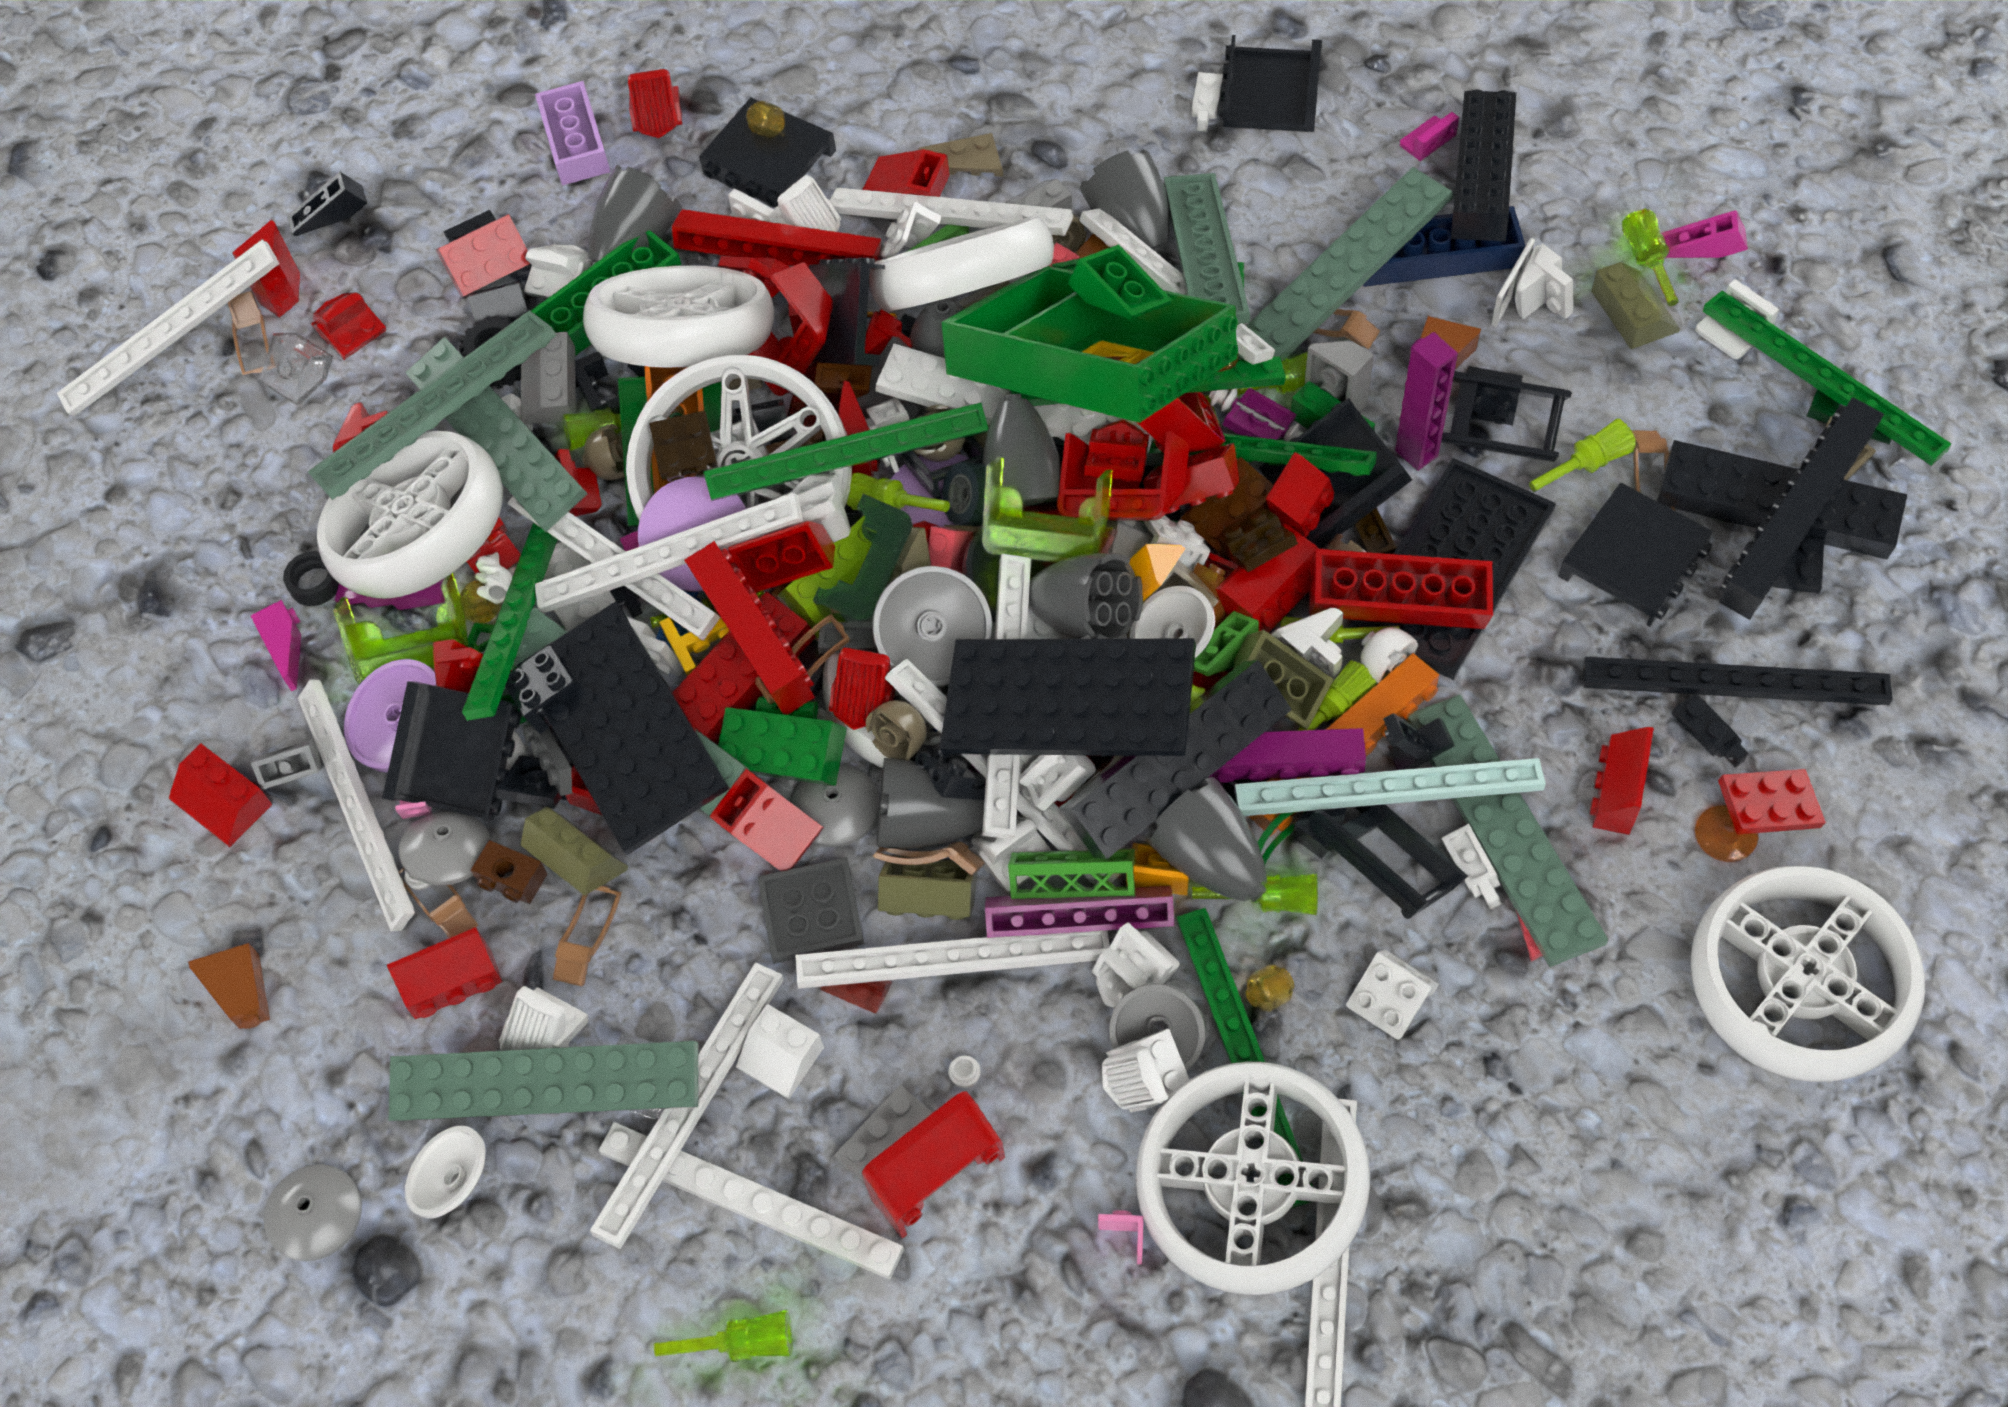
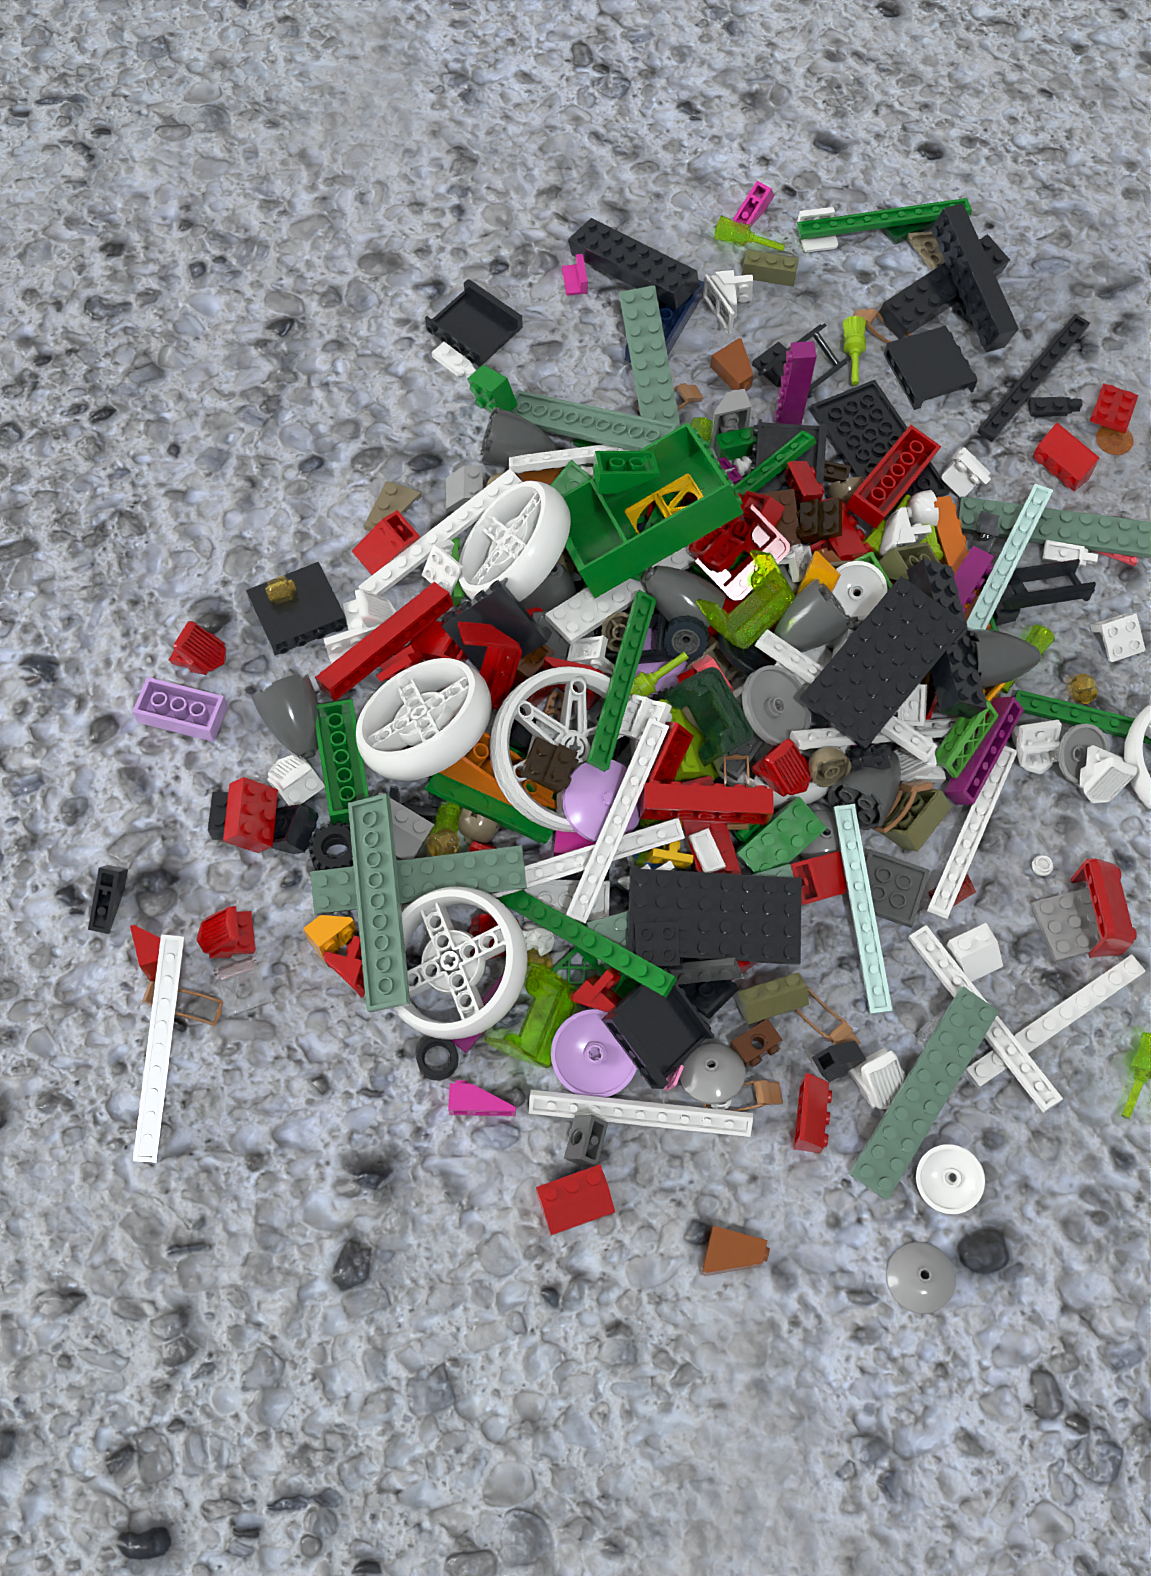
camera: 65 degrees left, 5 degrees up
none -> light orange slope [303,915,358,960]
none -> clear yellow head [427,828,459,856]
none -> green brick [467,365,518,413]
none -> white tile [688,828,726,873]
none -> black slope [812,1041,867,1083]
none -> light aqua plate [833,804,892,1015]
none -> white piece [941,447,991,498]

